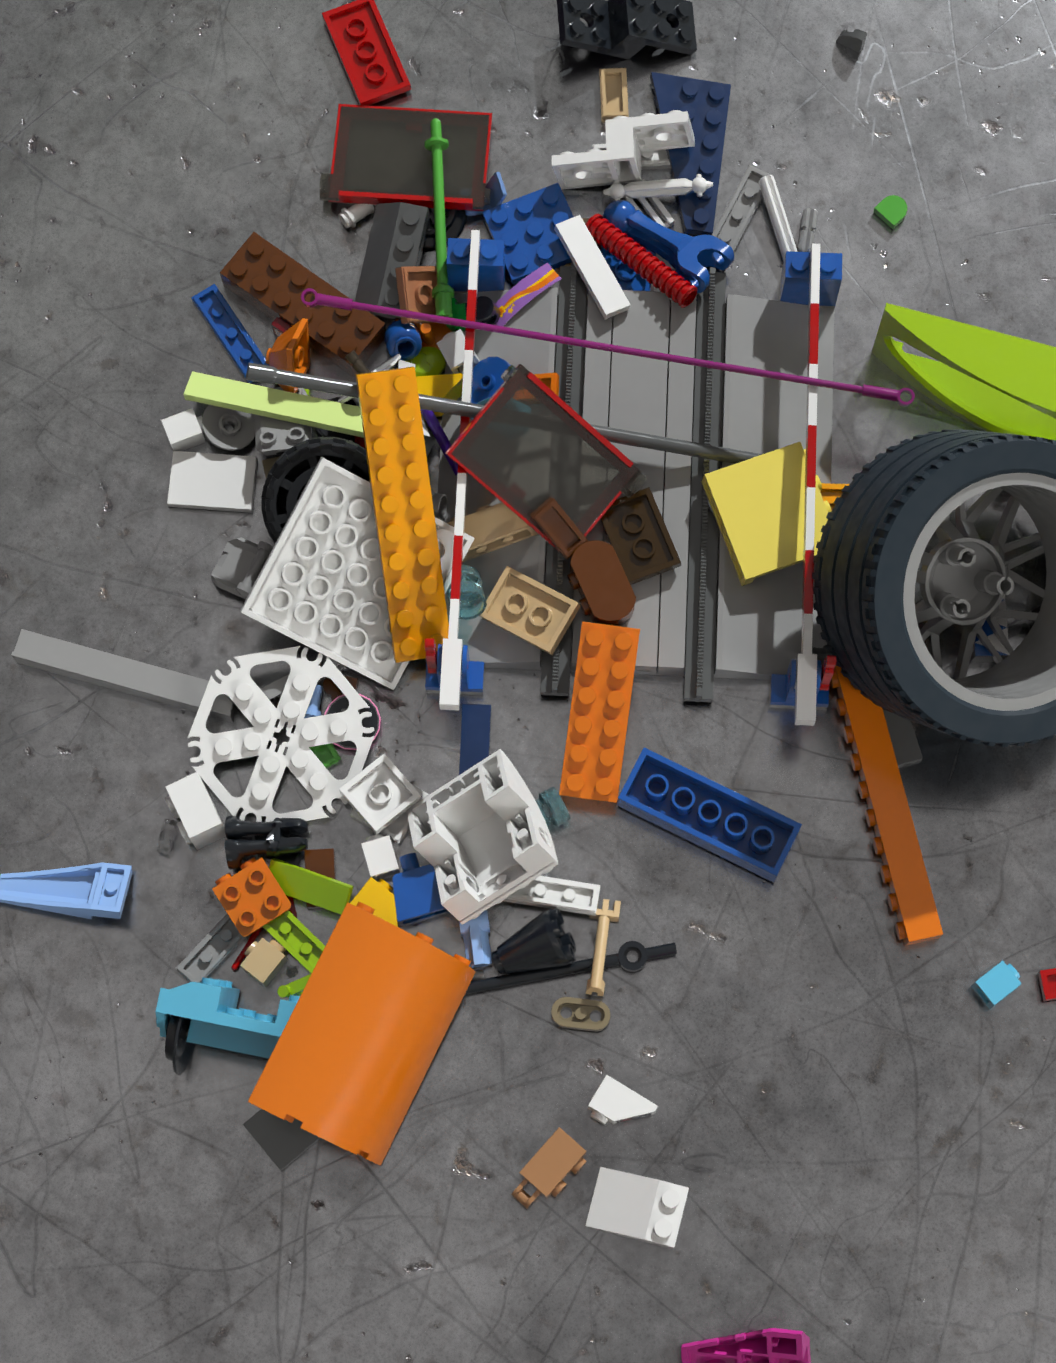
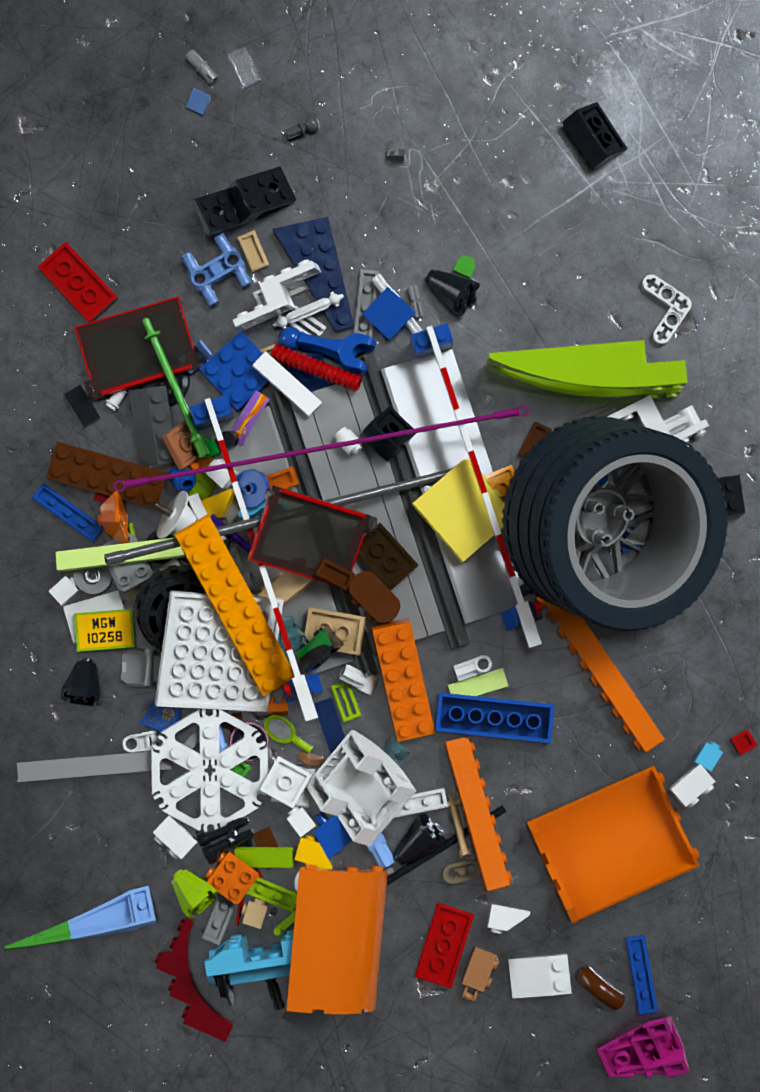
camera: 25 degrees left, 10 degrees up
none -> black cone [61,658,101,706]
none -> black tile [64,385,101,427]
none -> yellow tile [74,609,135,652]
none -> white piece [123,730,158,753]
none -> torso [140,698,182,736]
none -> dark red arch [154,917,234,1042]
none -> lime cone [171,869,220,919]
none -> medium blue piece [181,233,252,307]
none -> piece [264,715,313,754]
none -> dark grey axle [265,978,285,1011]
none -> orange tile [268,696,288,716]
none -> black slope [296,627,344,673]
none -> medium nougat tile [297,752,325,766]
none -> lime tile [330,681,362,722]
none -> white brick [334,427,362,455]
none -> white piece [338,664,379,696]
none -> black slope [359,406,417,462]
none -> blue tile [362,286,416,340]
none -> red tile [414,902,475,989]
none -> black cone [425,269,480,316]
none -> orange brick [445,736,512,893]
none -> yellowish green tile [448,668,508,696]
none -> white piece [453,655,492,681]
none -> orange panel [527,766,700,923]
none -> reddish brown cylinder [577,967,625,1010]
none -> blue tile [625,935,658,1015]
none -> white brick [667,764,716,807]

